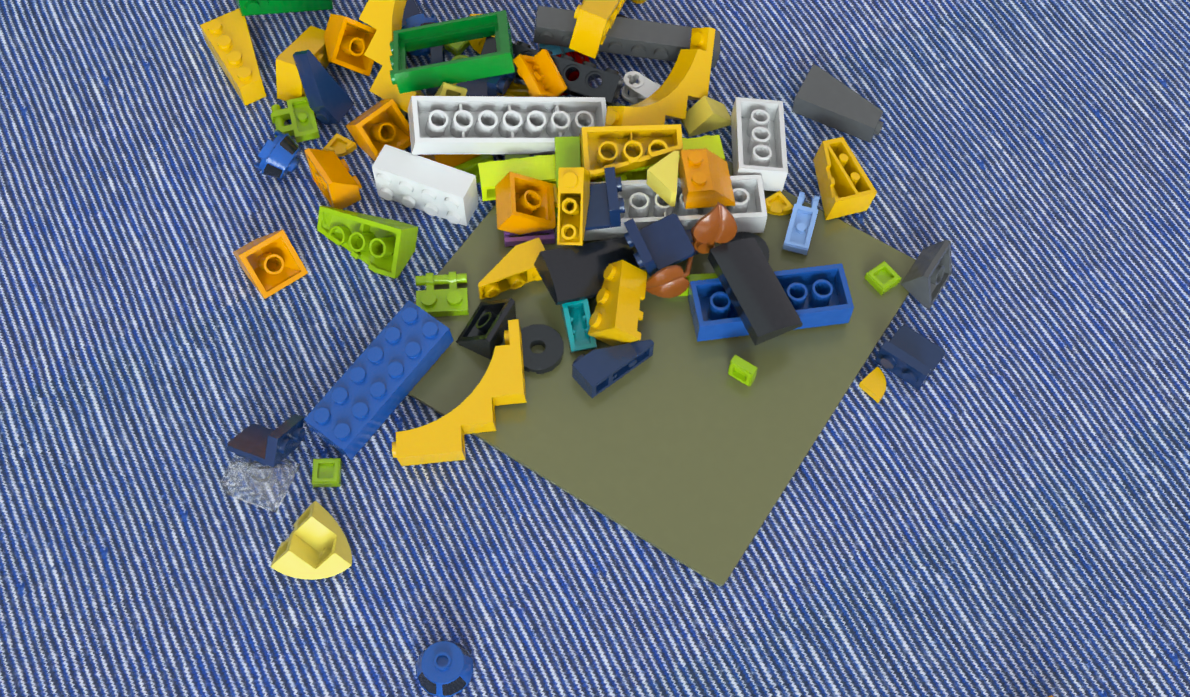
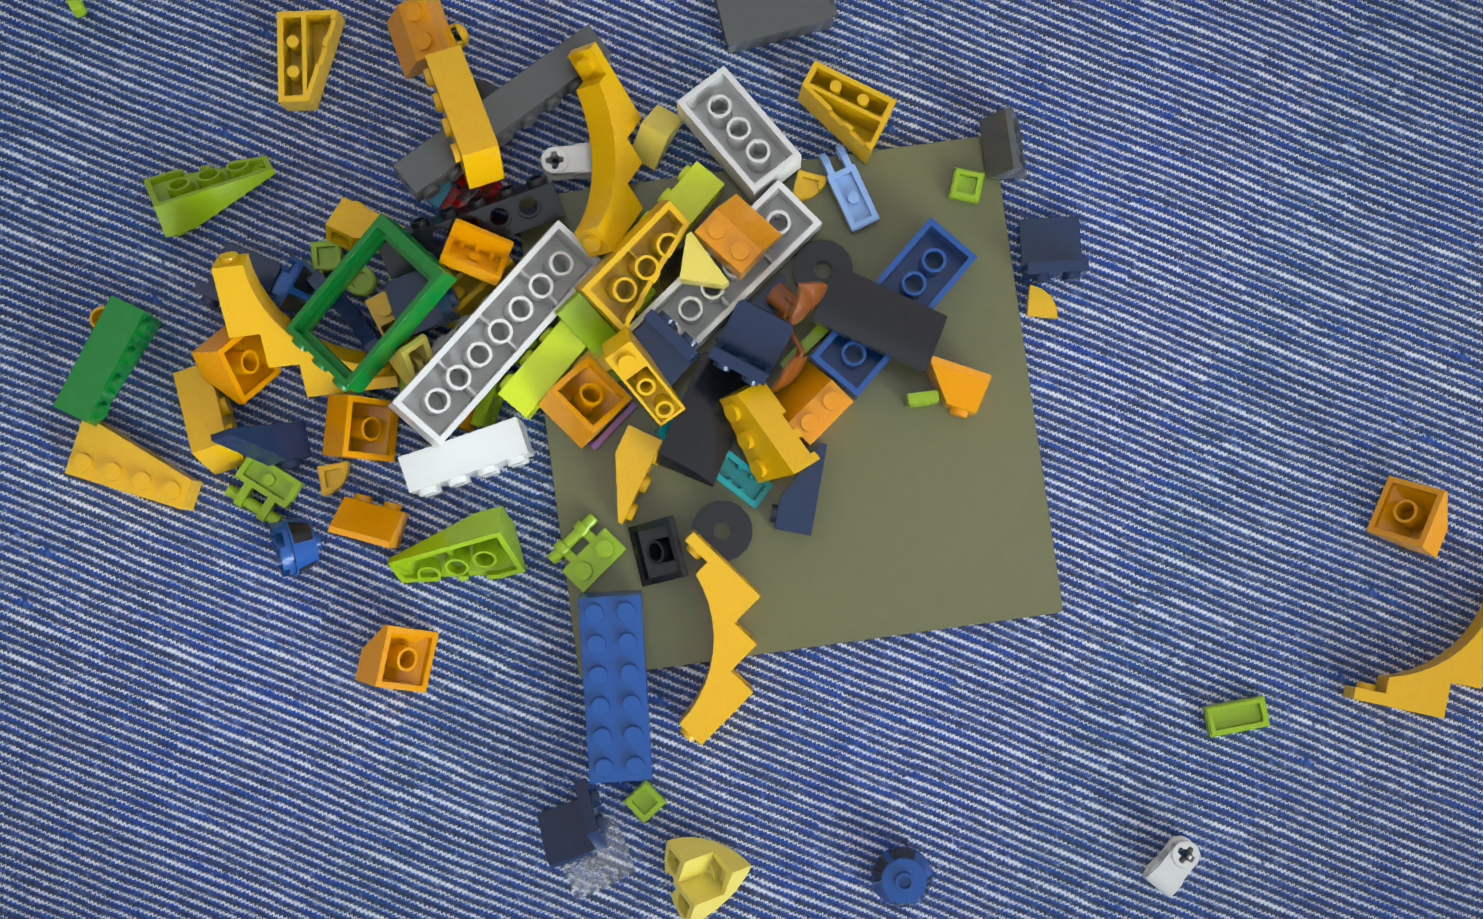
camera: 45 degrees left, 25 degrees up
none -> light orange slope [775,361,854,447]
none -> light orange slope [926,356,992,418]

